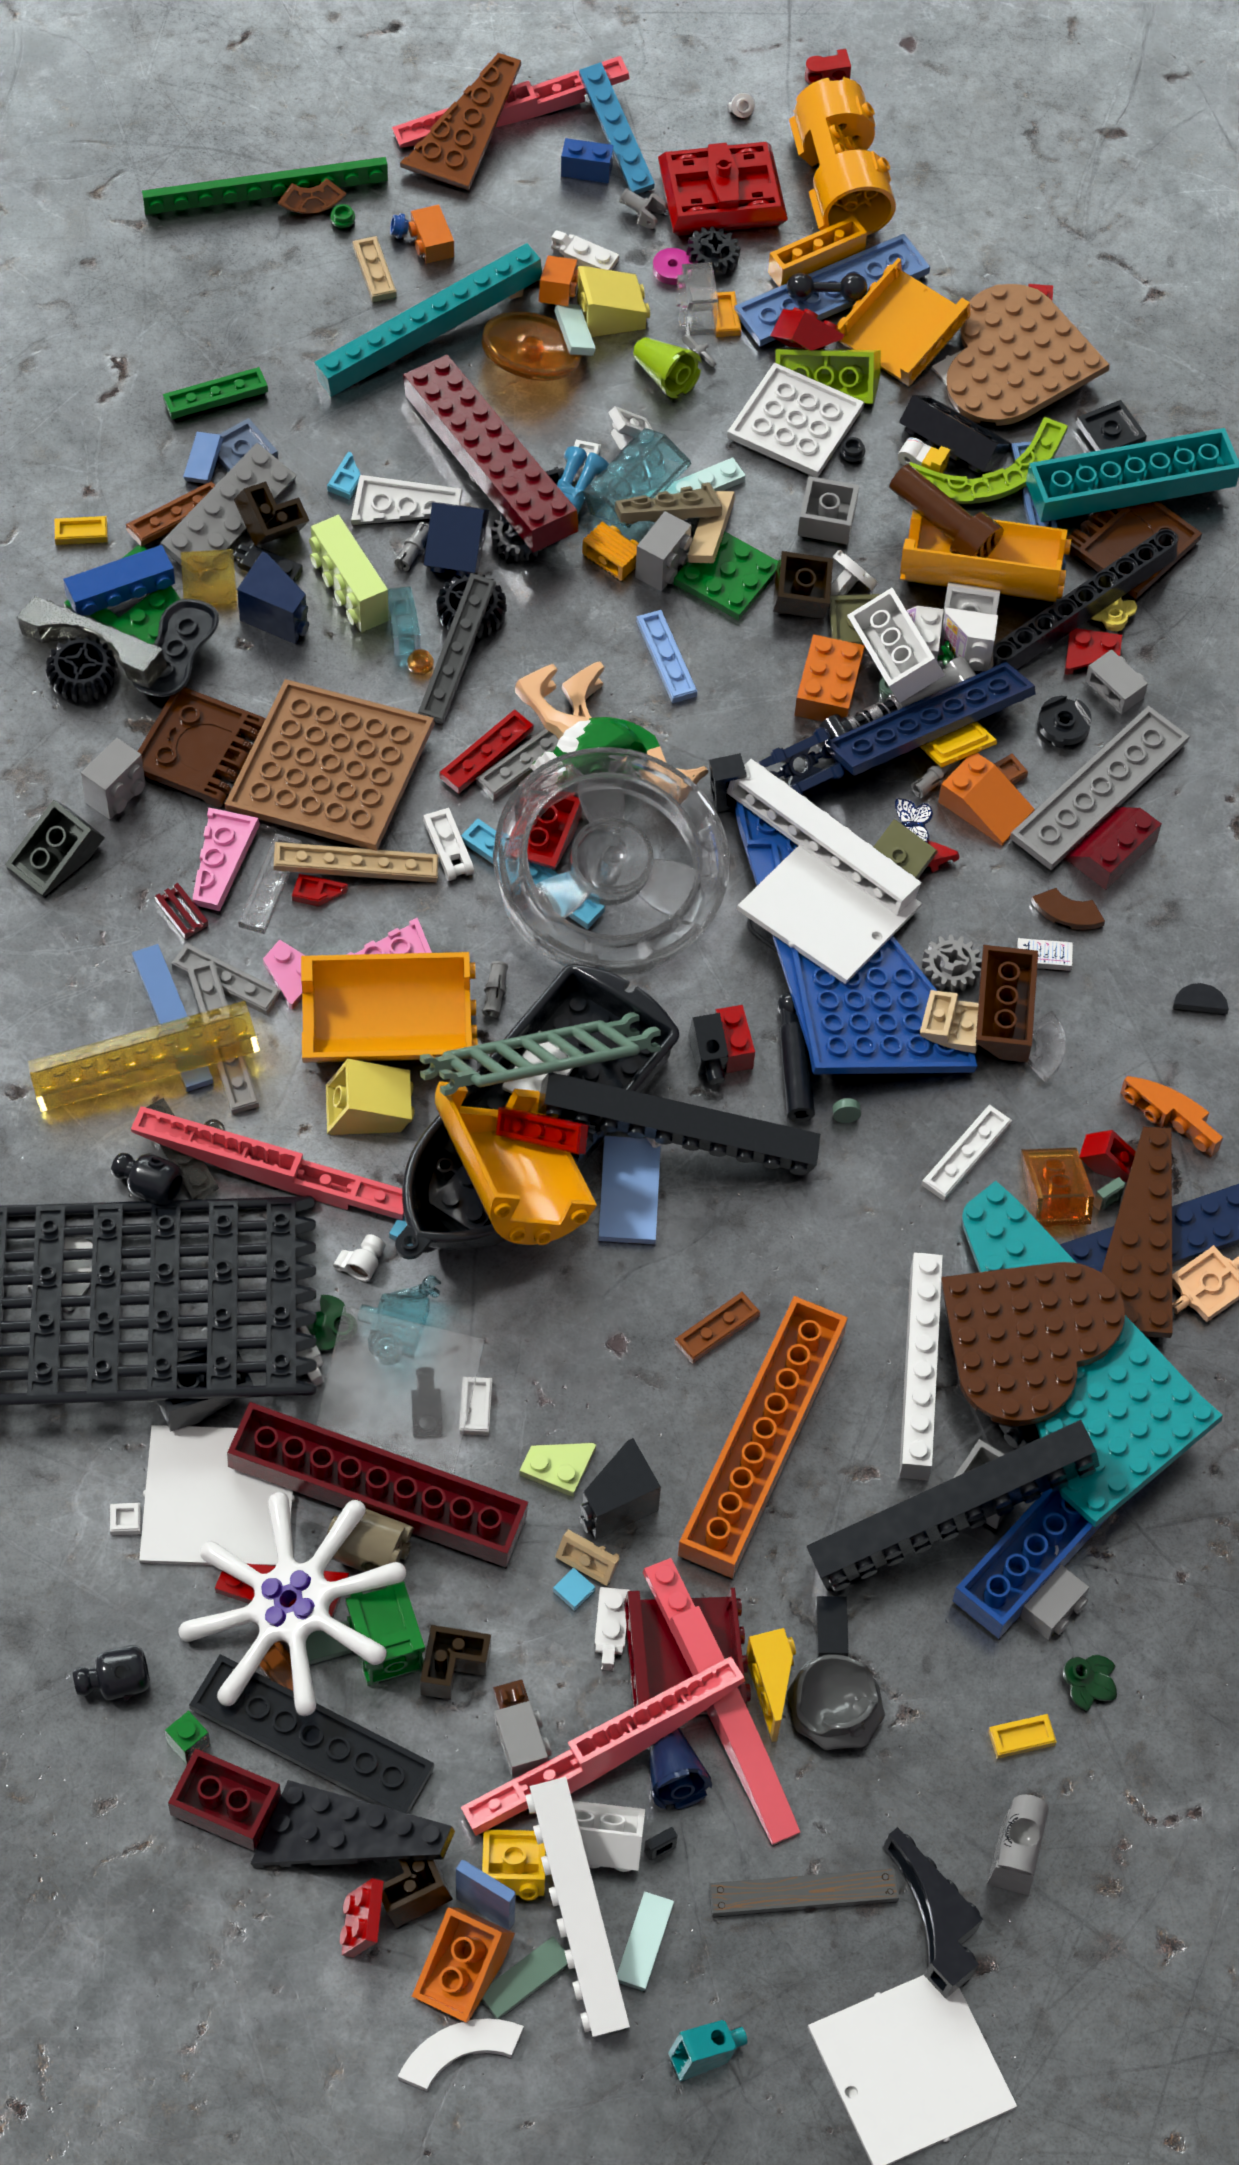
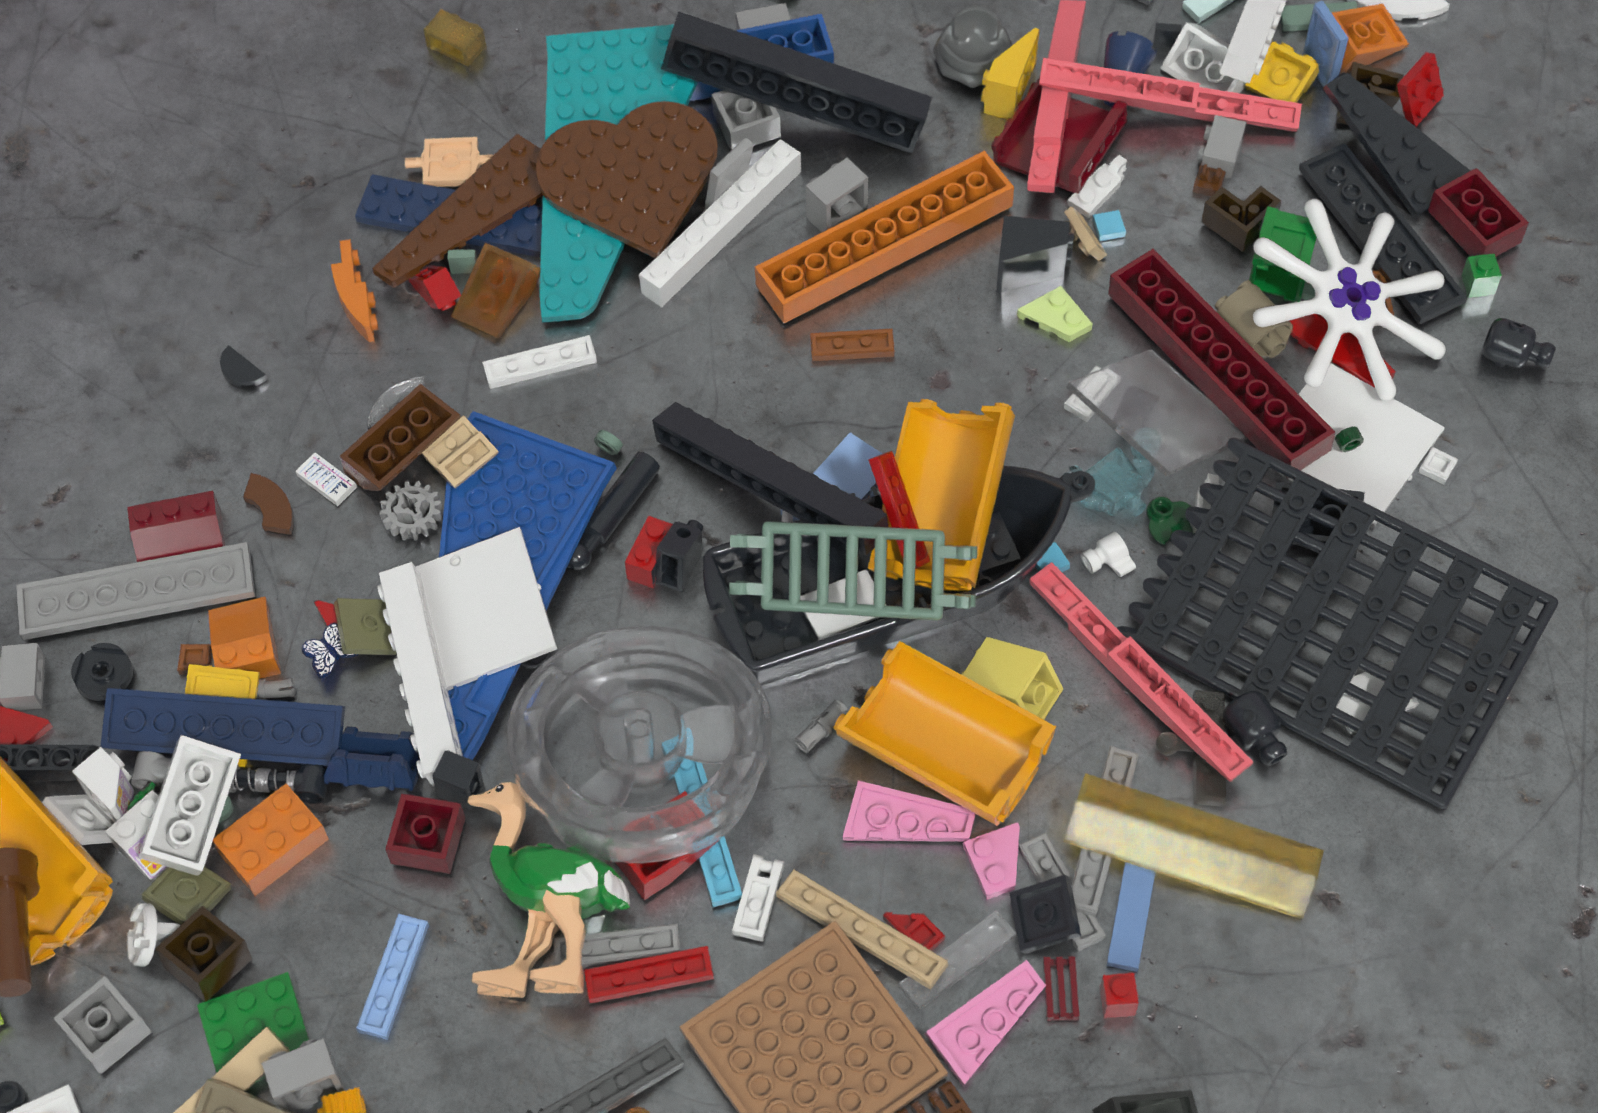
camera: 140 degrees left, 0 degrees up
black tile [816,1596,849,1657] -> none
none -> dark red brick [385,793,465,874]
none -> light grey tile [704,138,754,212]
none -> light grey brick [806,158,868,233]
none -> black plate [1009,874,1081,954]
none -> red brick [1100,973,1139,1018]
none -> dark green axle [1335,426,1364,452]

